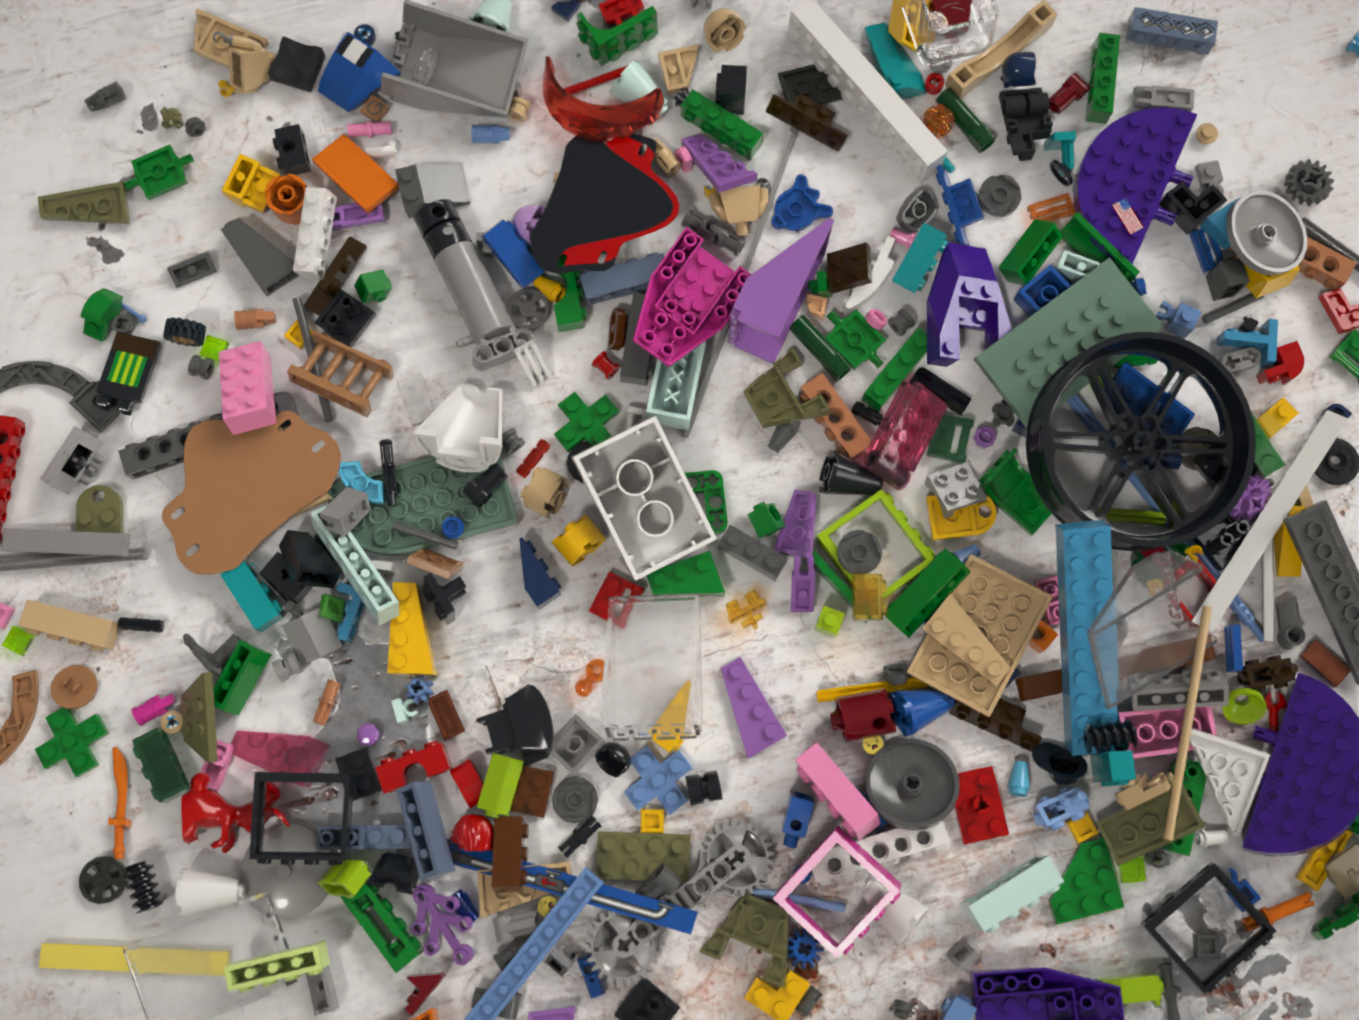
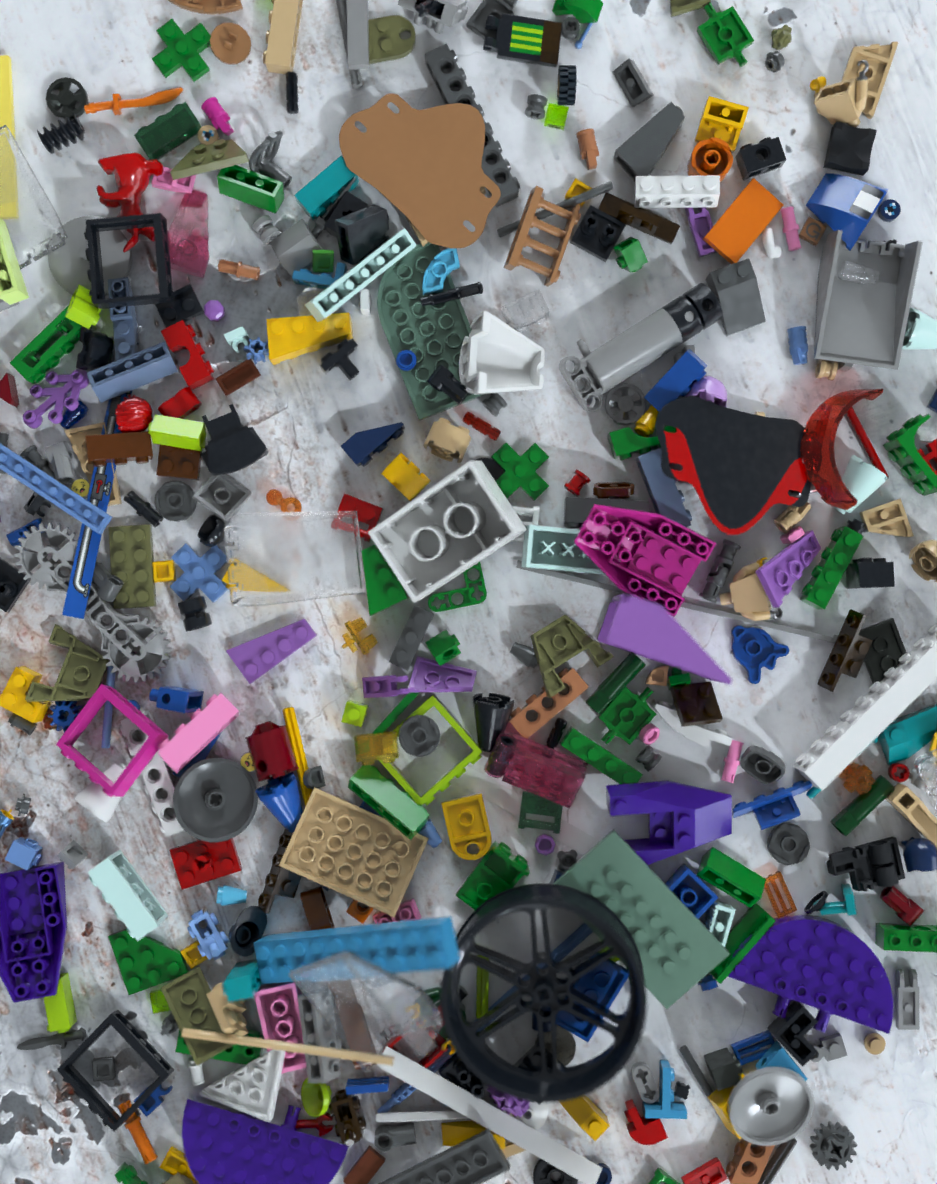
camera: 85 degrees right, 10 degrees up
white cone [176,869,245,917] -> none
bright pink brick [219,341,276,435] -> none
light grey hinge [320,487,371,537] -> none
dark grey bar [392,521,459,550] -> none
medium nougat tile [407,549,463,580] -> none
white tile [513,340,552,387] -> none
teal brick [892,223,949,294] -> none
black plate [909,367,972,416] -> none
tan wing [922,593,1011,687] -> none
light grey piece [925,462,987,519] -> none
black piece [1083,720,1137,754] -> none
sticker [1112,198,1144,235] -> none
medium blue brick [1155,301,1201,339] -> none
green brick [1251,411,1286,477] -> none

